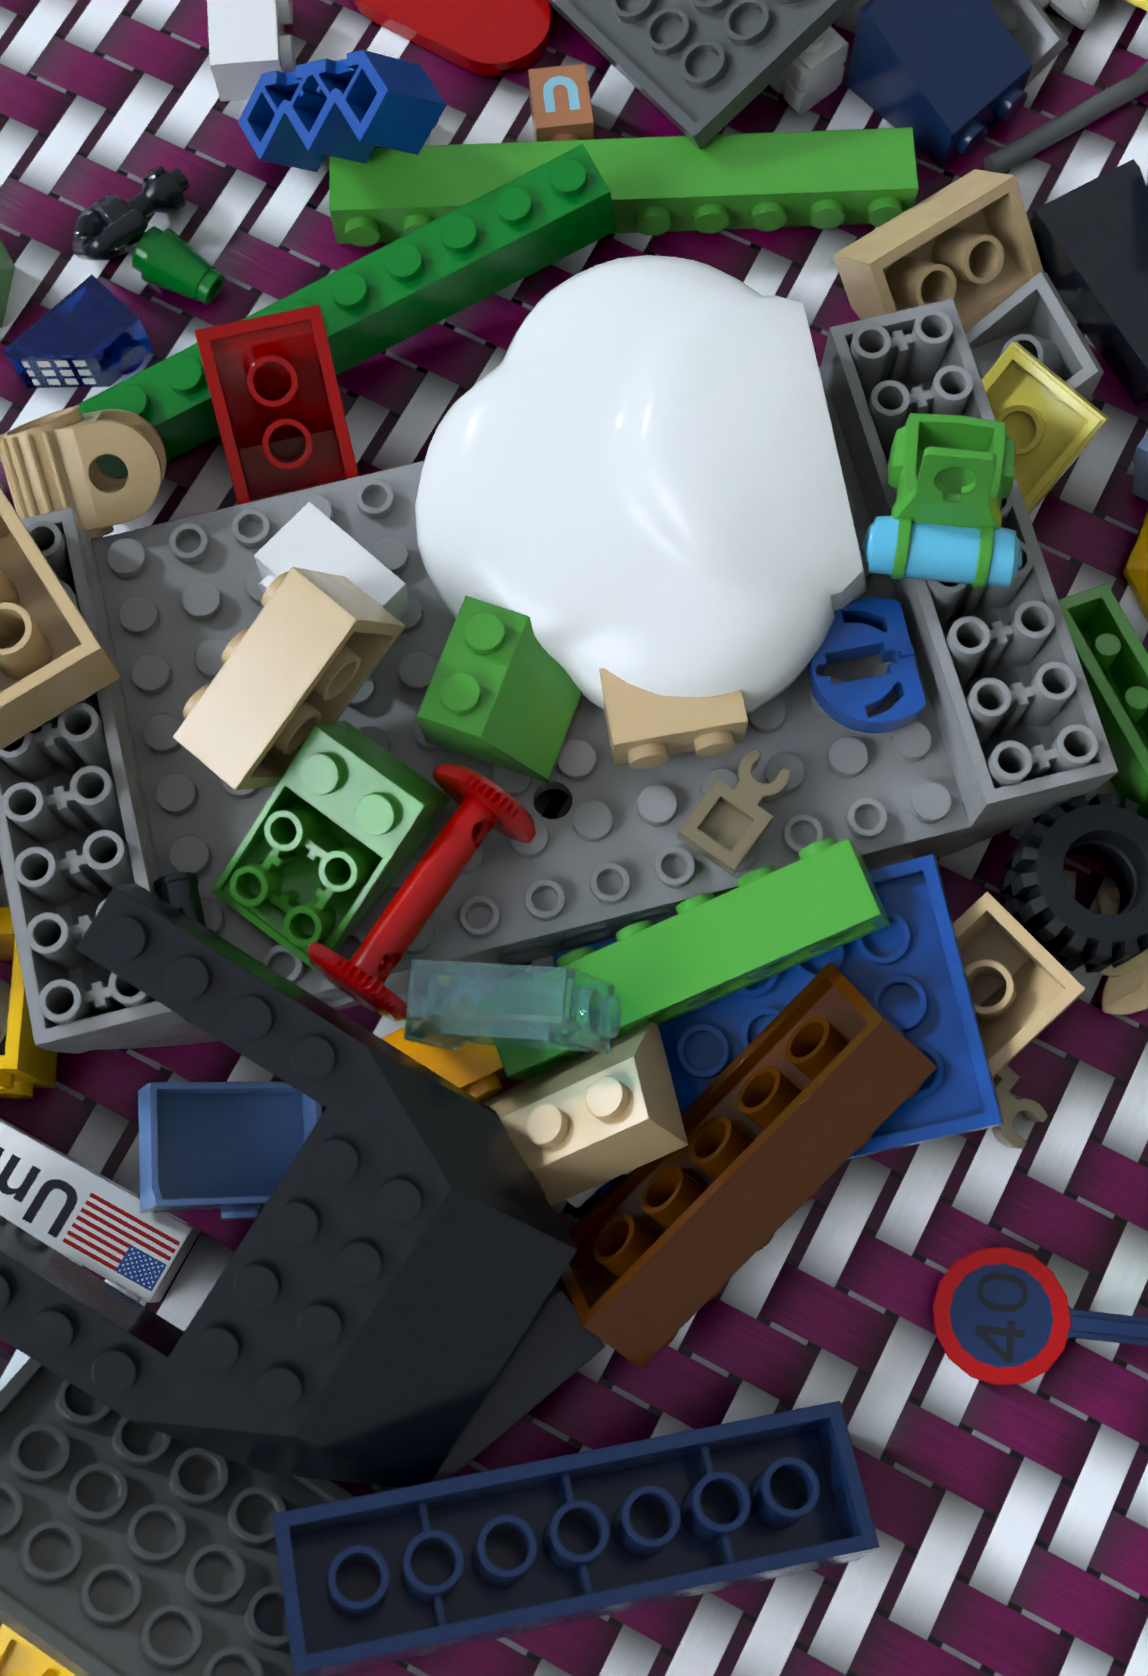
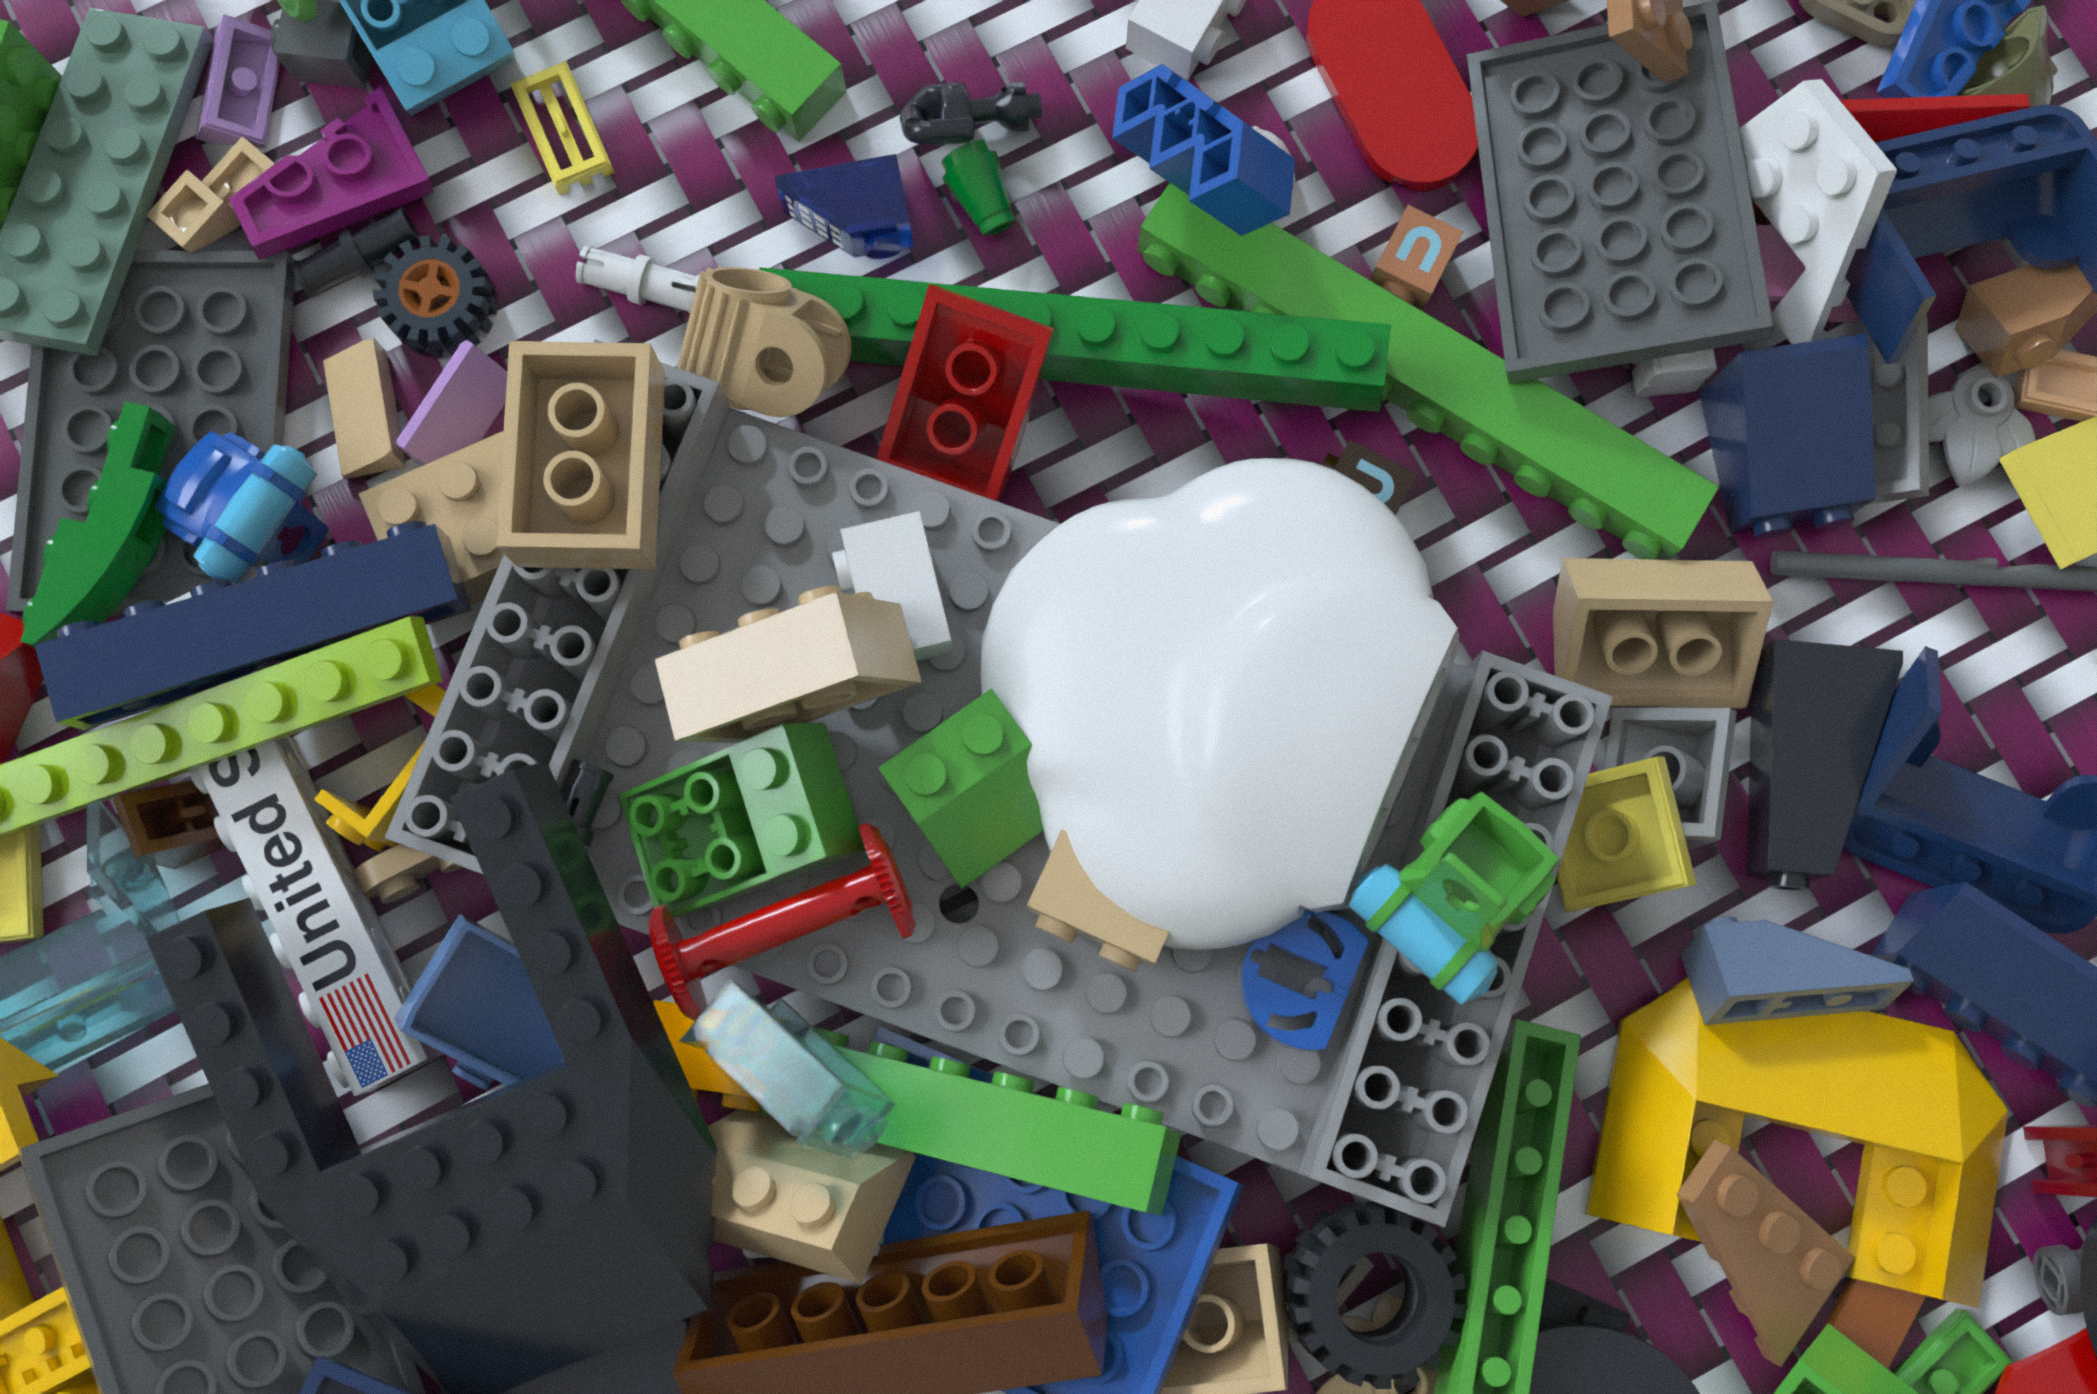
camera: 30 degrees right, 5 degrees up
dark tan plate [678,748,790,876] -> none
none -> tan plate [354,844,463,903]

